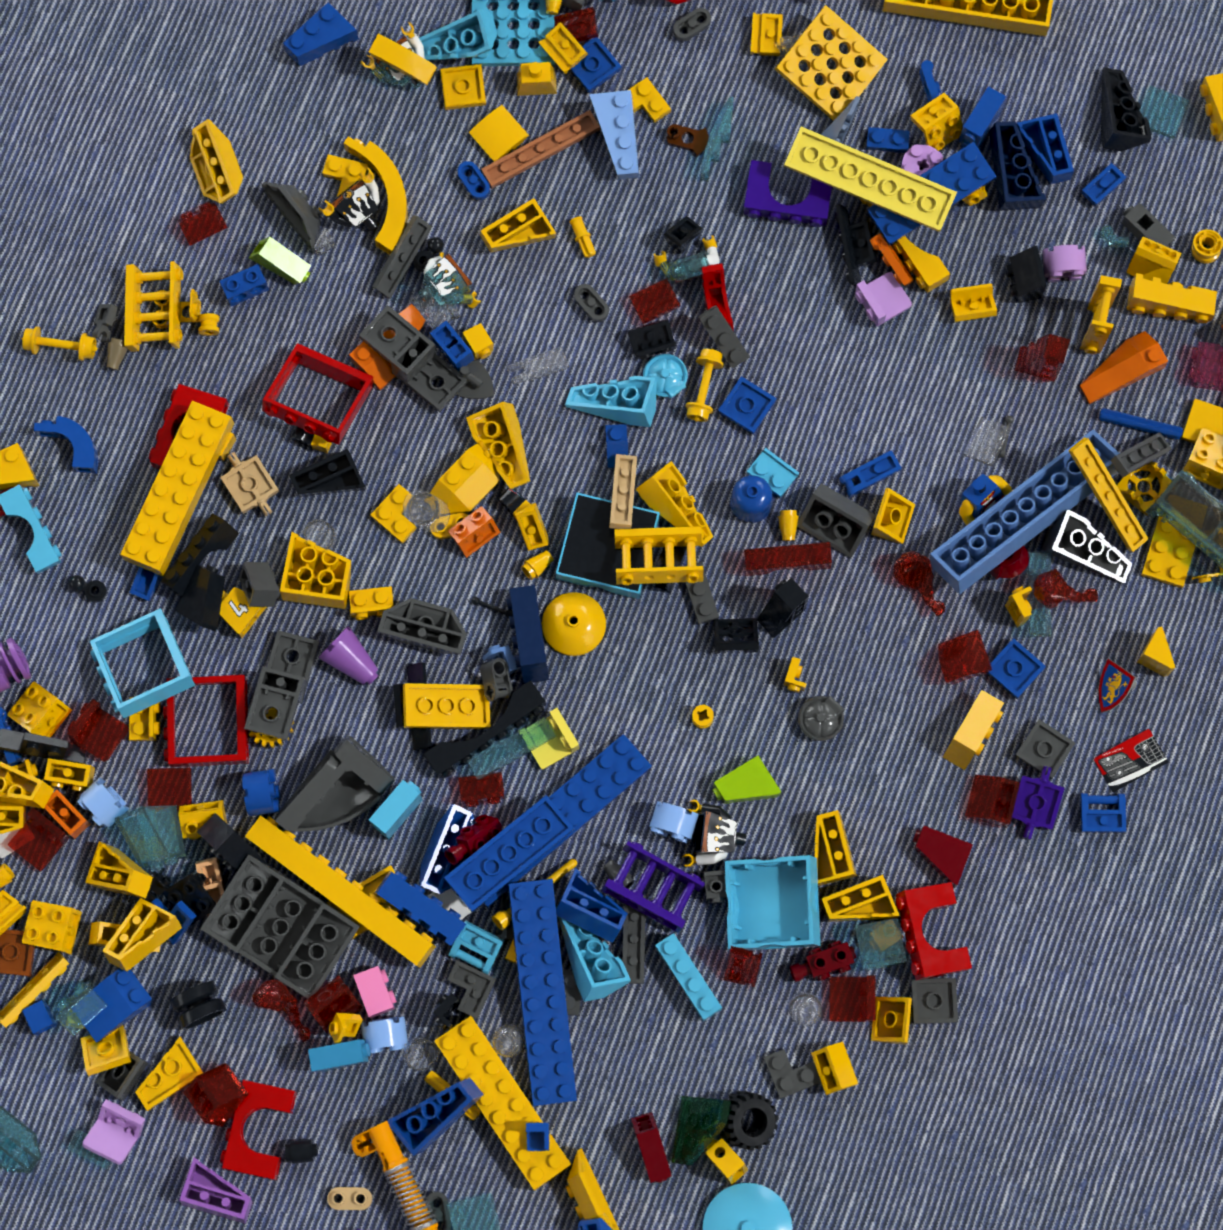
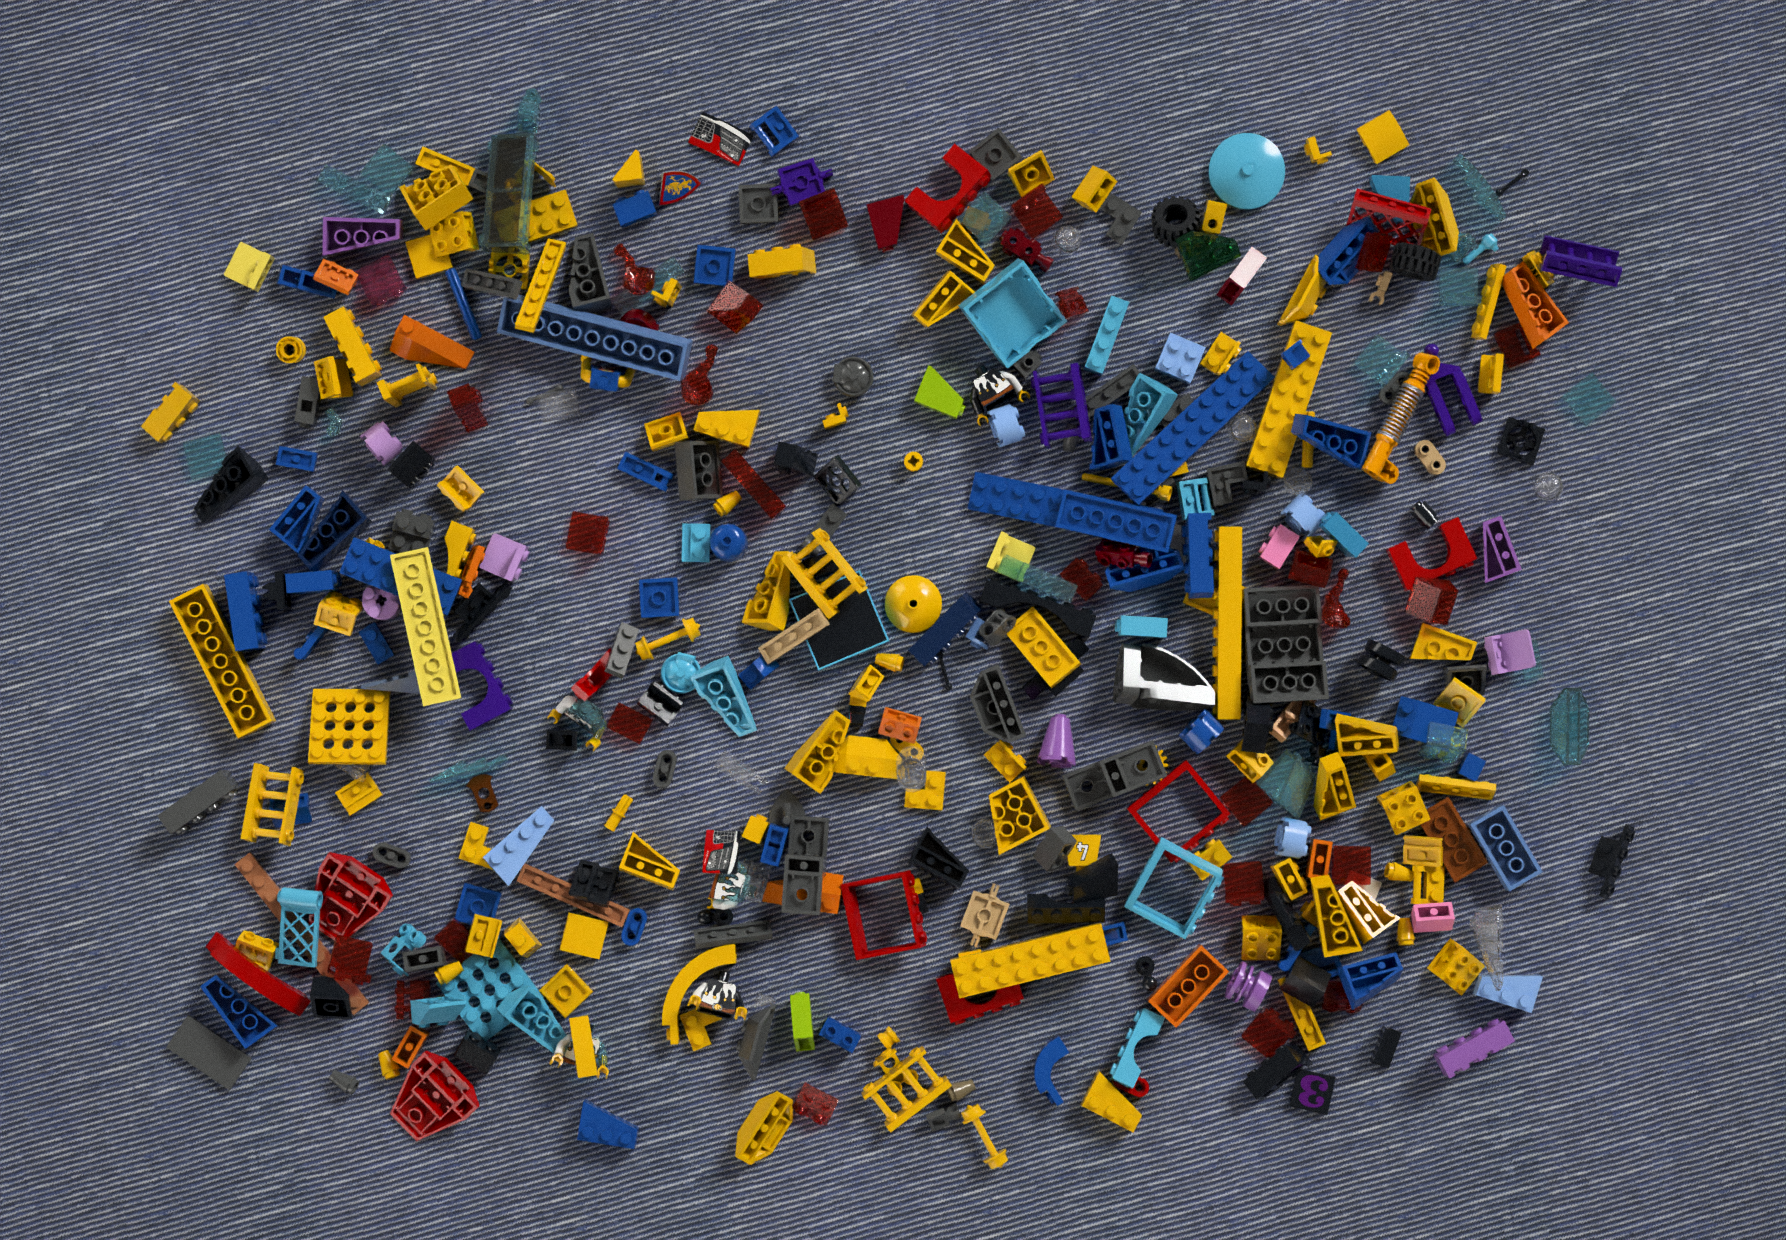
camera: 125 degrees left, 10 degrees up
none -> blue brick [224,571,267,652]
none -> black piece [262,571,291,611]
none -> dark grey plate [388,508,436,552]
none -> clear red bracket [566,511,610,556]
none -> black slope [568,860,619,908]
none -> blue brick [612,190,658,228]
none -> yellow wedge [694,410,761,449]
none -> sticker [702,830,741,874]
none -> orange brick [1146,944,1229,1028]
none -> light blue brick [1154,332,1206,385]
none -> yellow bracket [1200,332,1241,376]

